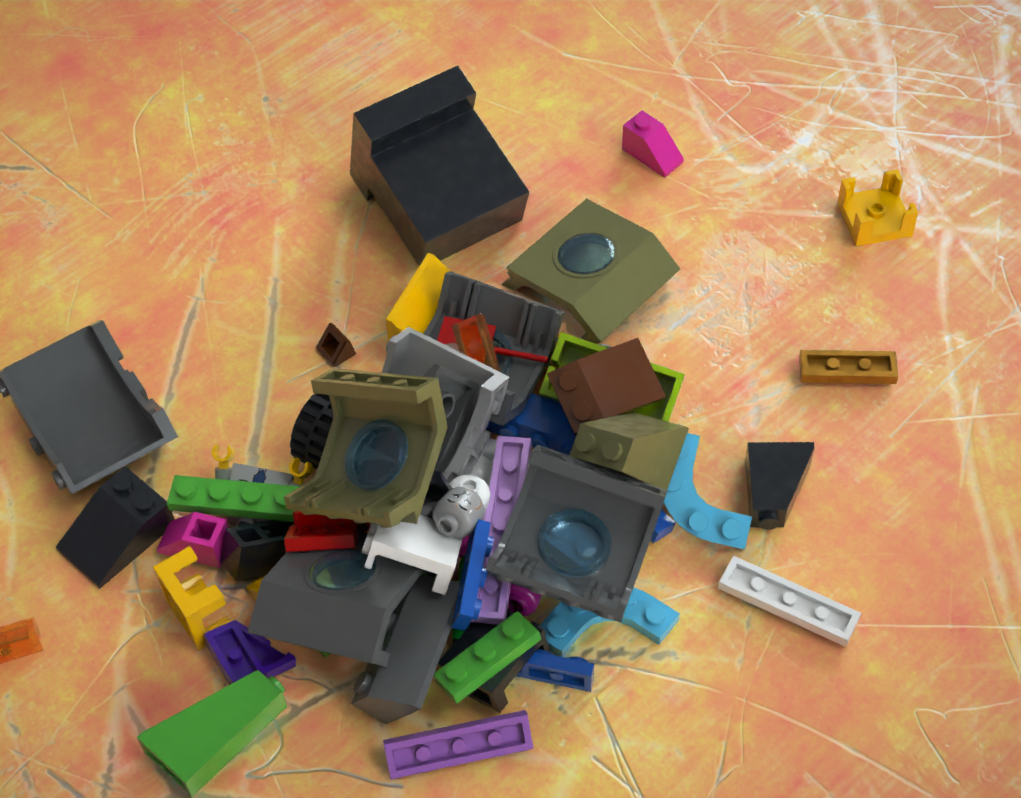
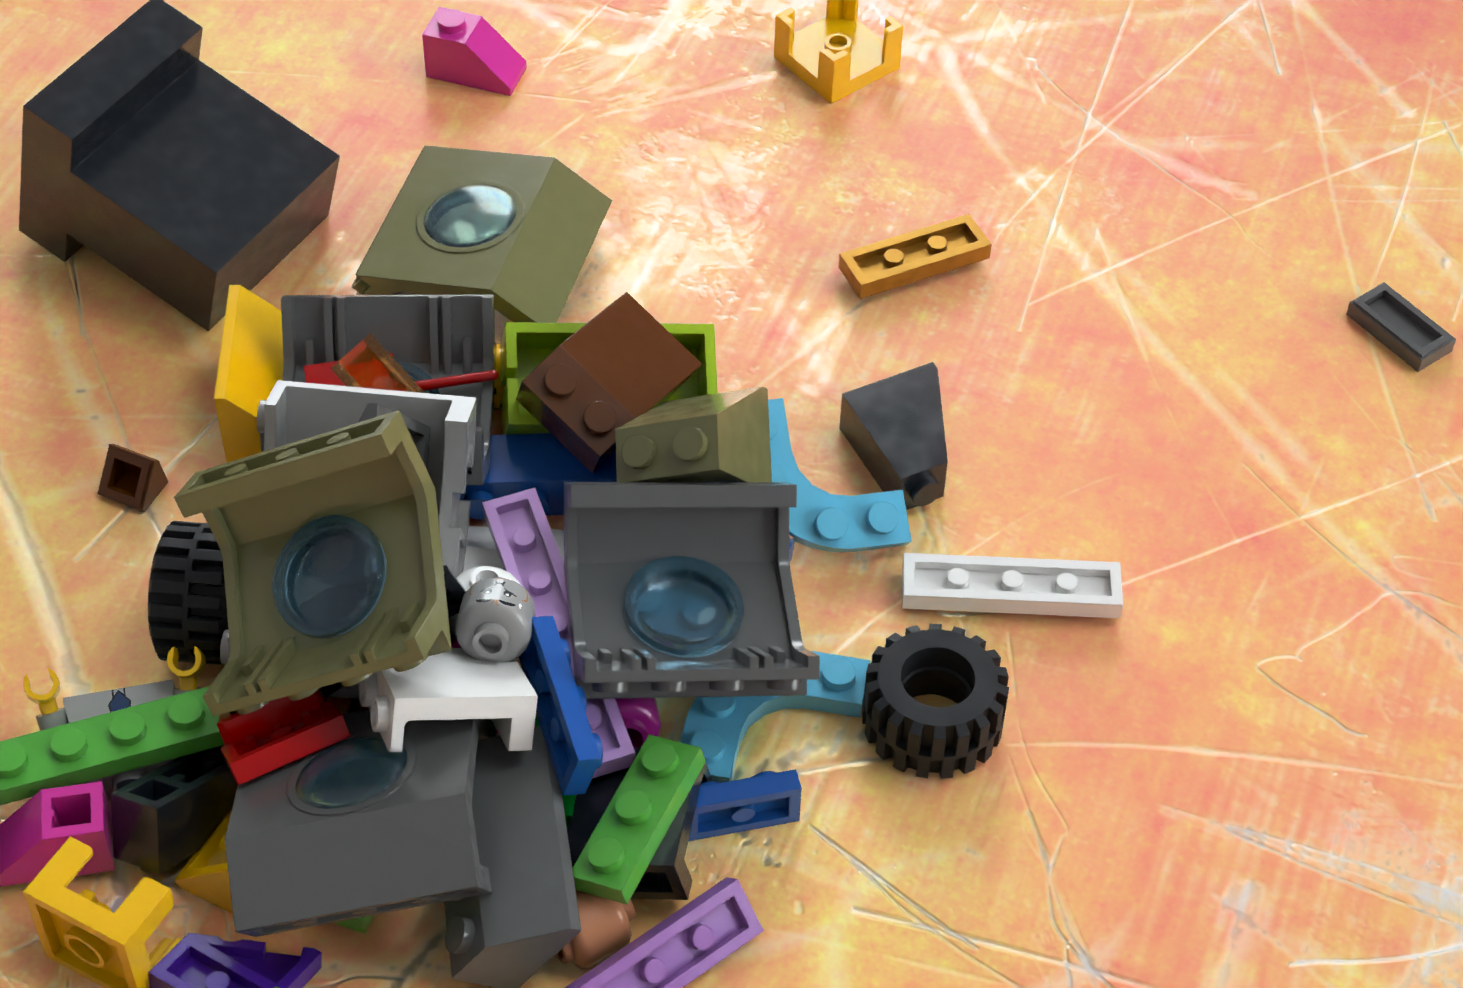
camera: 30 degrees left, 5 degrees down
none -> nougat head [555,890,636,968]
none -> black tyre [862,624,1009,779]

